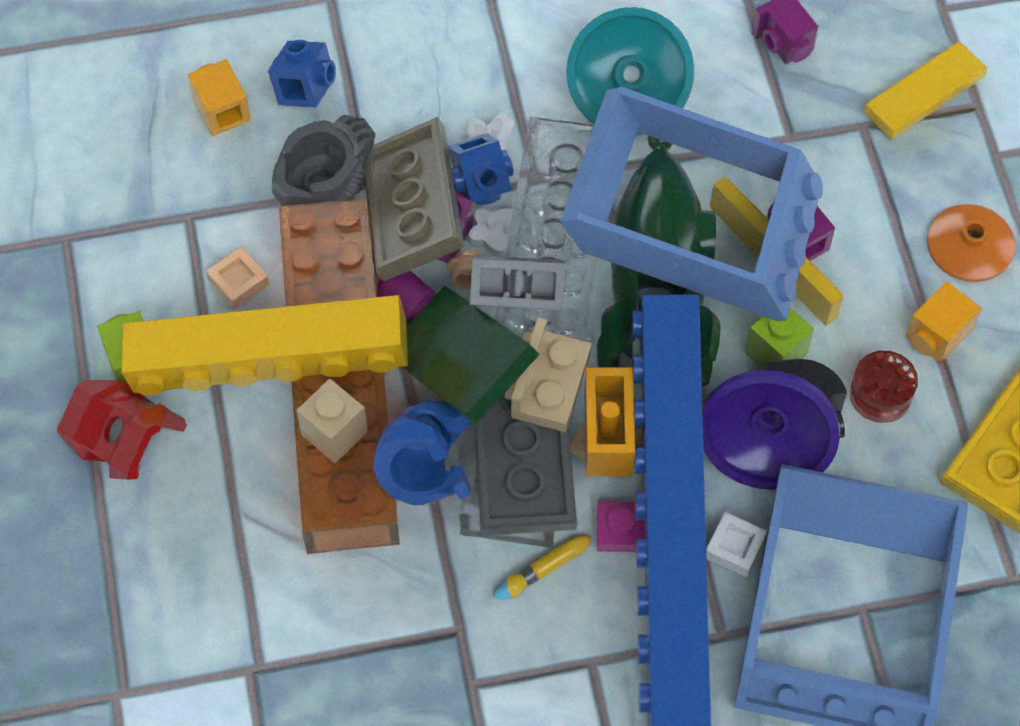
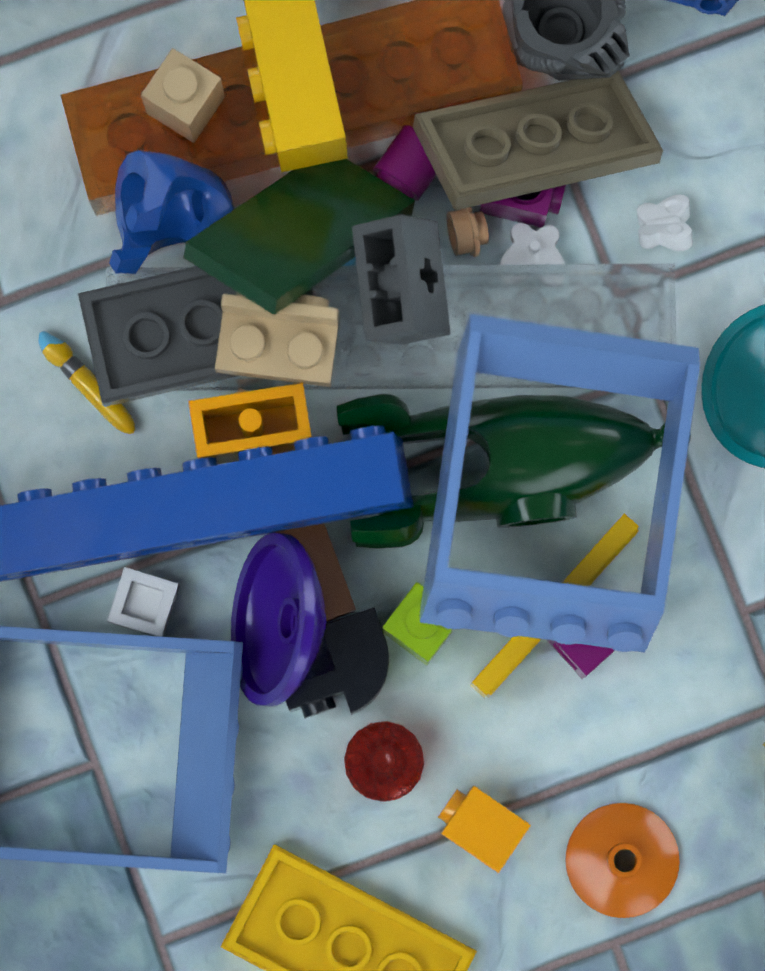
camera: 80 degrees right, 20 degrees up
blue brick [448,133,514,205] -> none
dark pink plate [597,501,644,552] -> none

